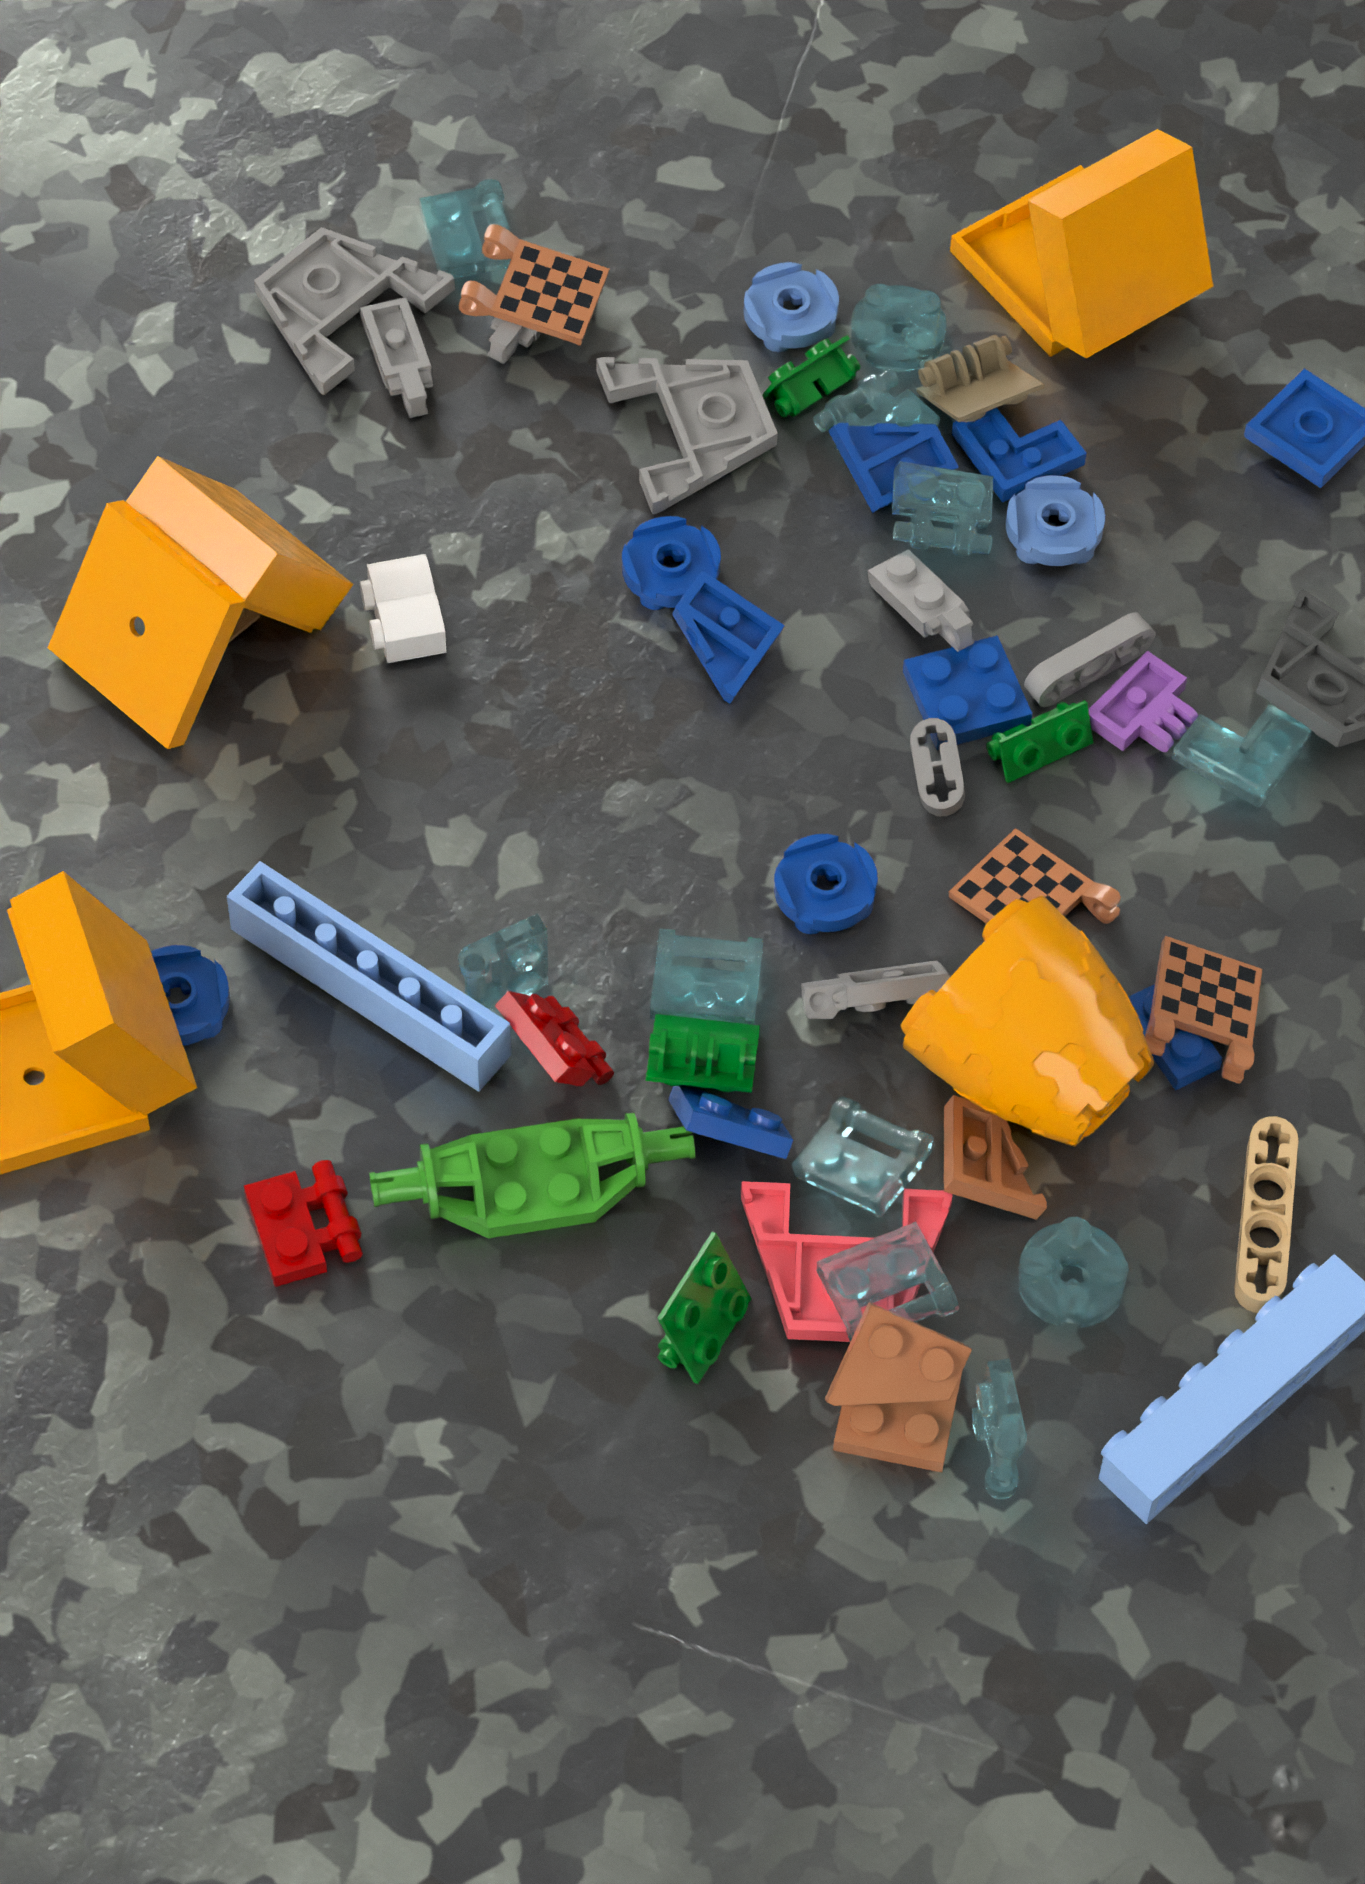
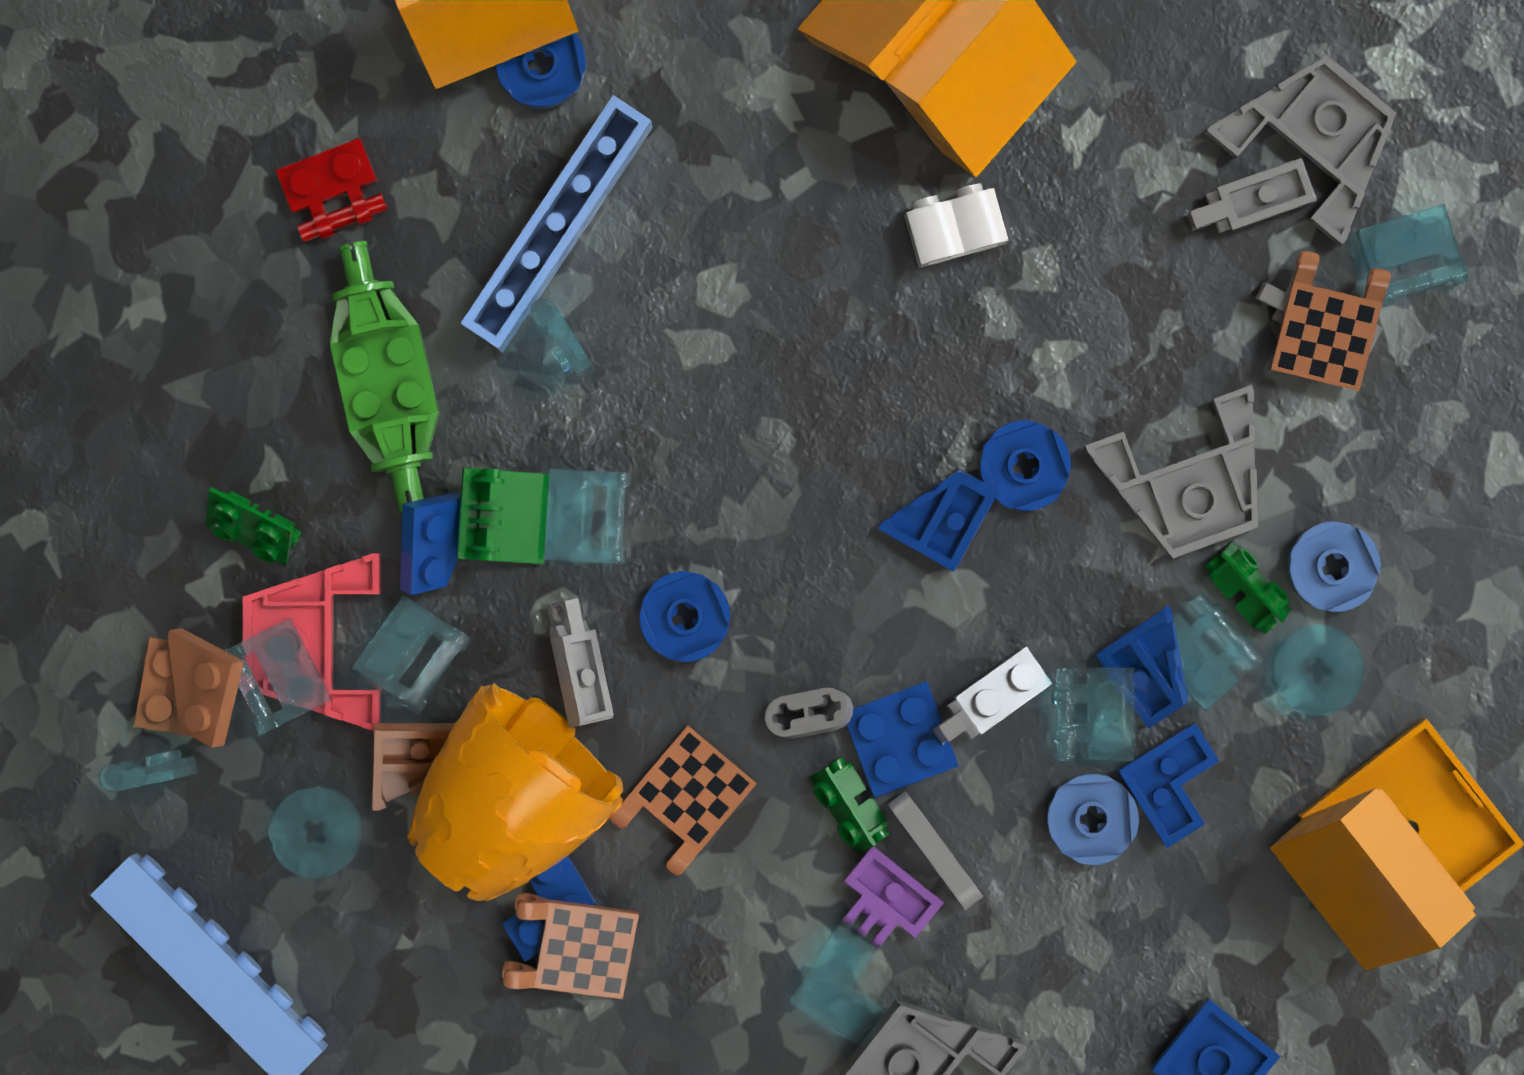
camera: 90 degrees right, 30 degrees up
red plate [495,991,614,1087] -> none
dark tan hinge [916,335,1044,422] -> none
tan beam [1234,1116,1298,1313] -> none

